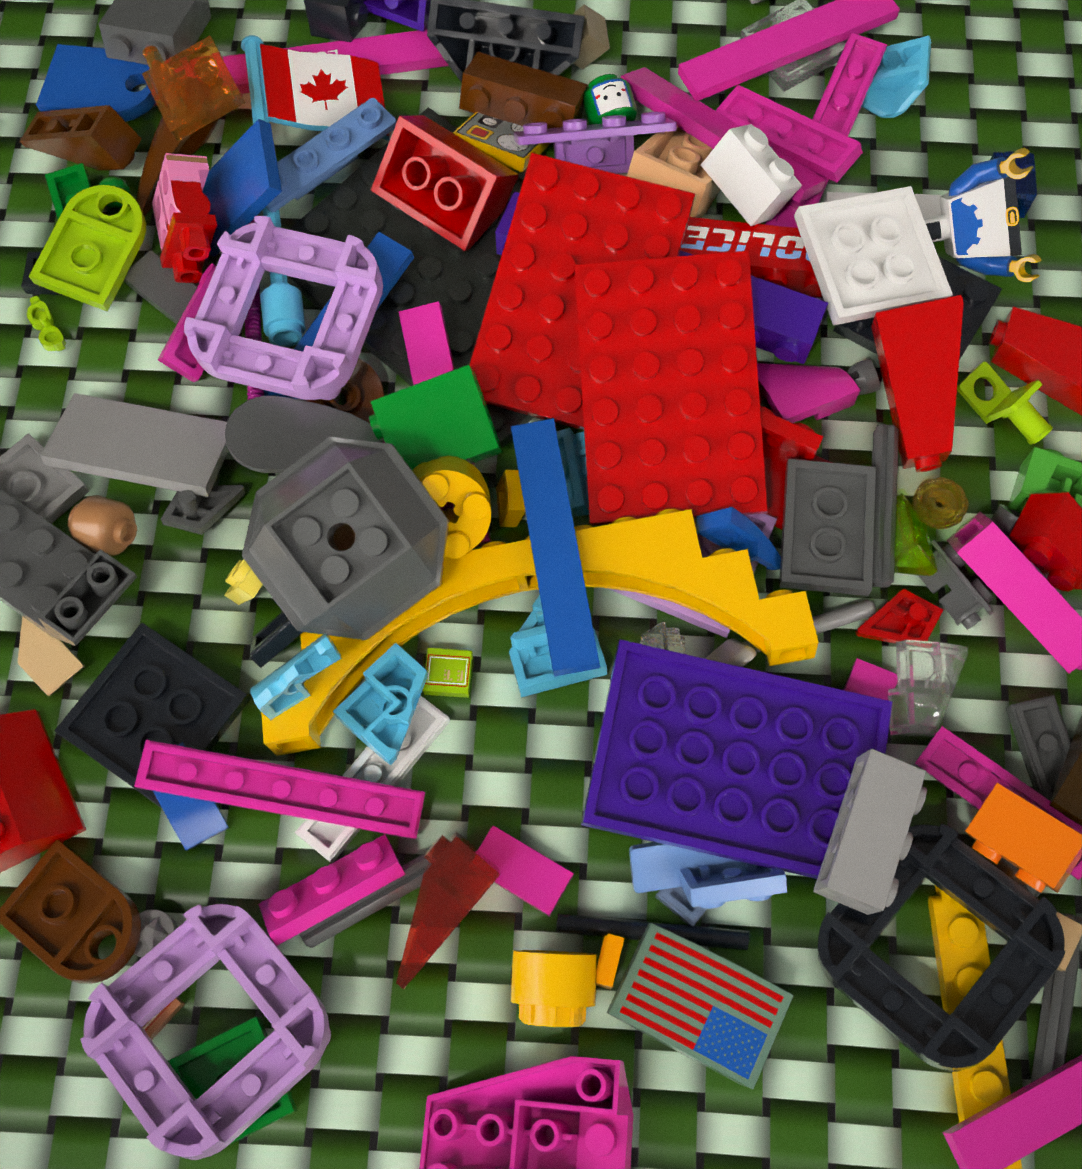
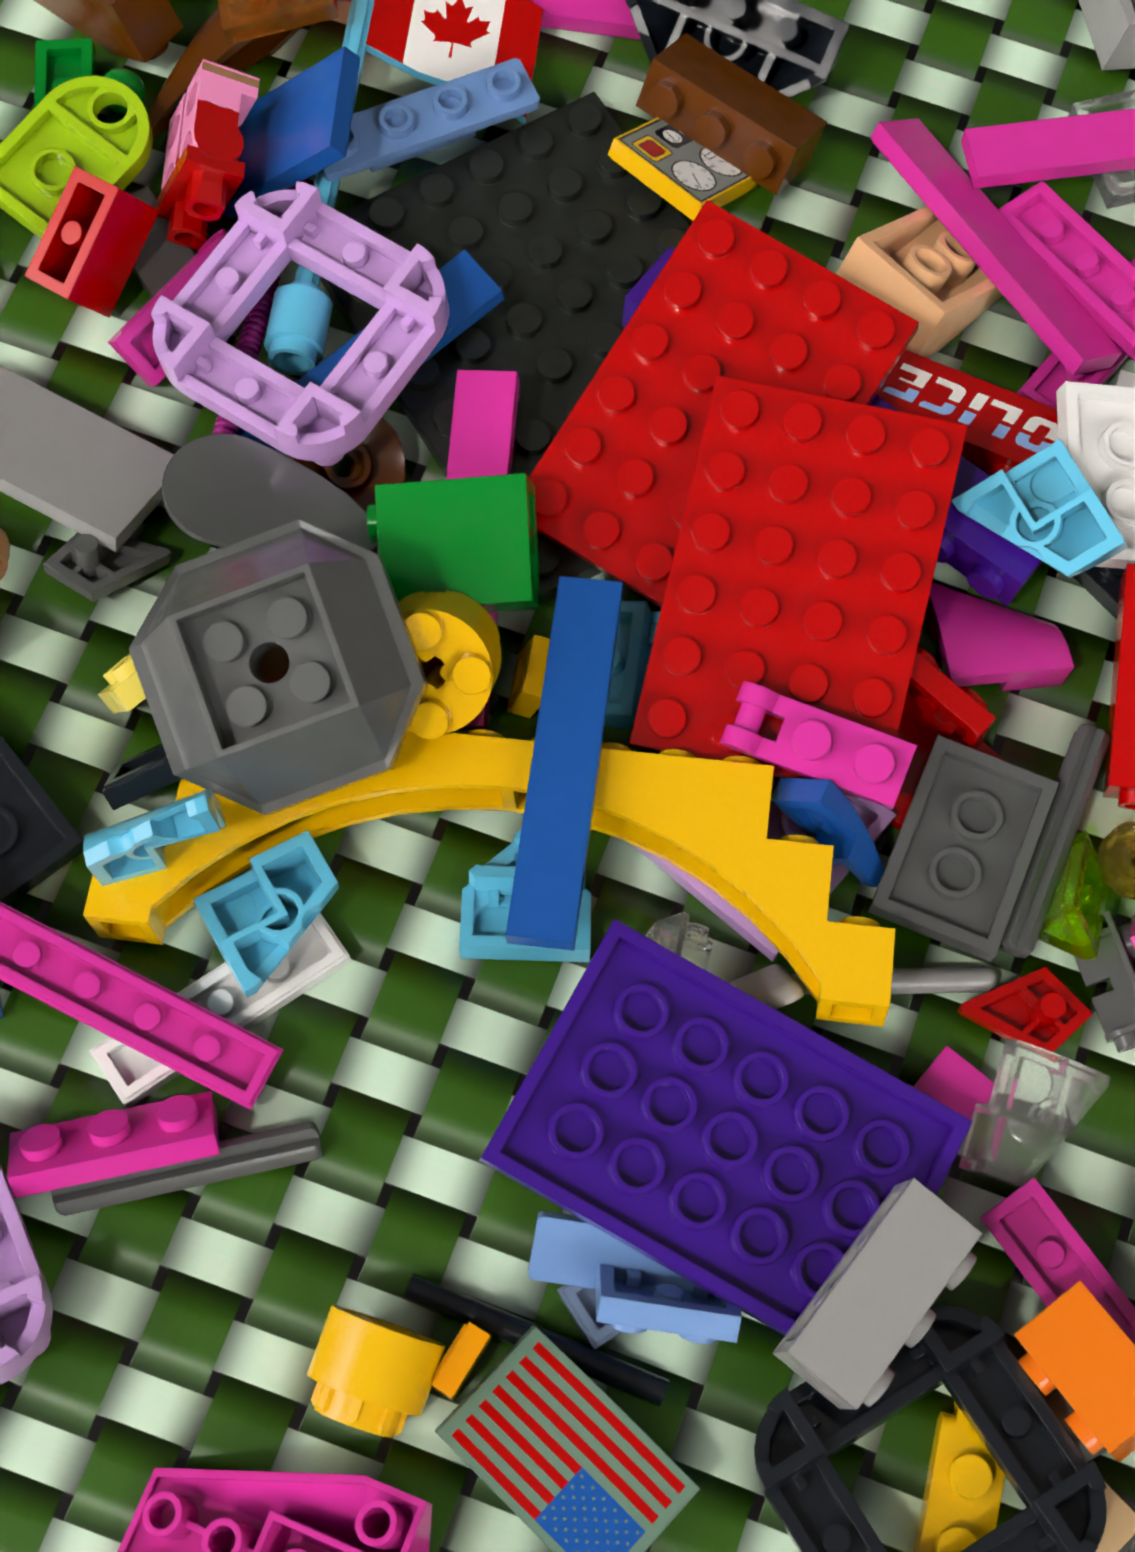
camera: 10 degrees right, 0 degrees up
red slope [371,115,519,251] -> none
clear red slope [396,831,501,990] -> none
lime tile [423,648,473,698] -> none
dark pink tile [468,826,574,917] -> none
medium lavender bracket [514,112,677,174] -> none
dark tan plate [573,4,610,70] -> none
head [583,74,638,125] -> none
white brick [701,124,802,226] -> none
dark grey hinge [847,359,880,395] -> none
none -> red brick [24,166,160,318]
none -> dark pink plate [719,681,917,810]
none -> medium azure slope [952,439,1127,578]

